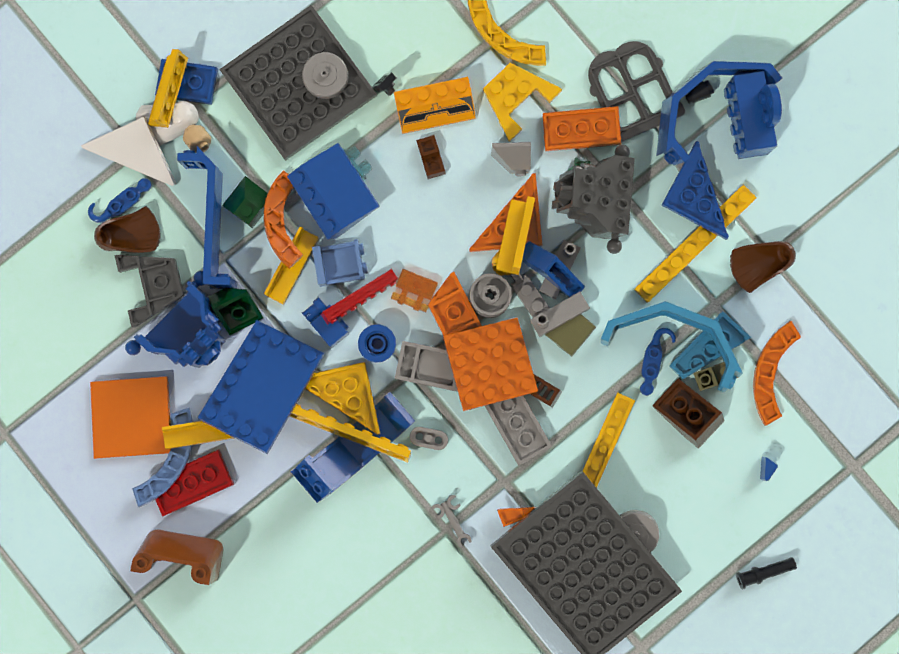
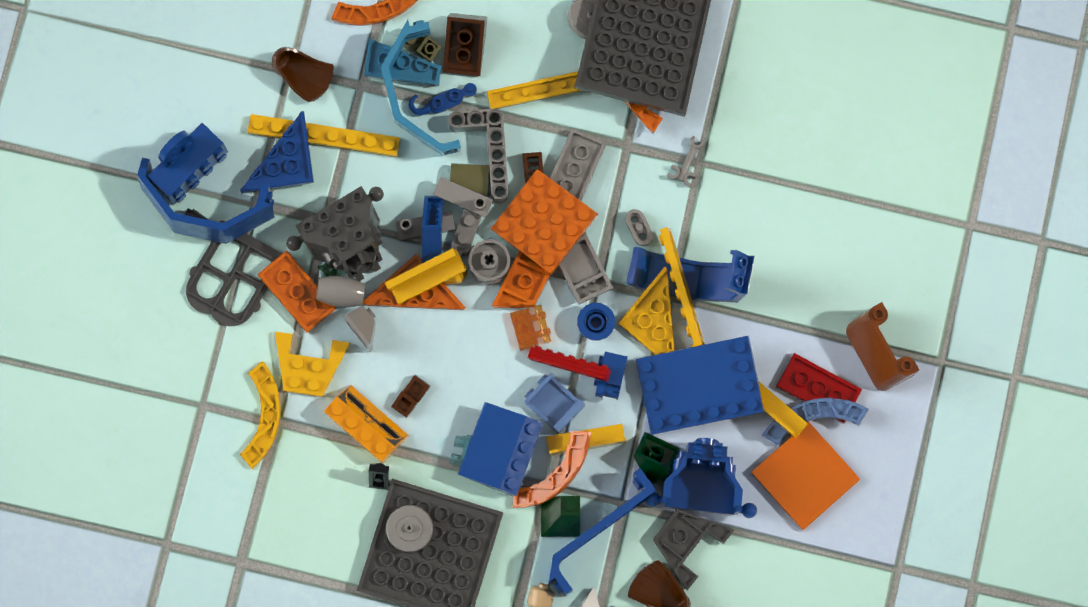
camera: 135 degrees left, 5 degrees down
none -> light grey piece [316,276,365,307]
none -> light grey beam [448,109,509,203]

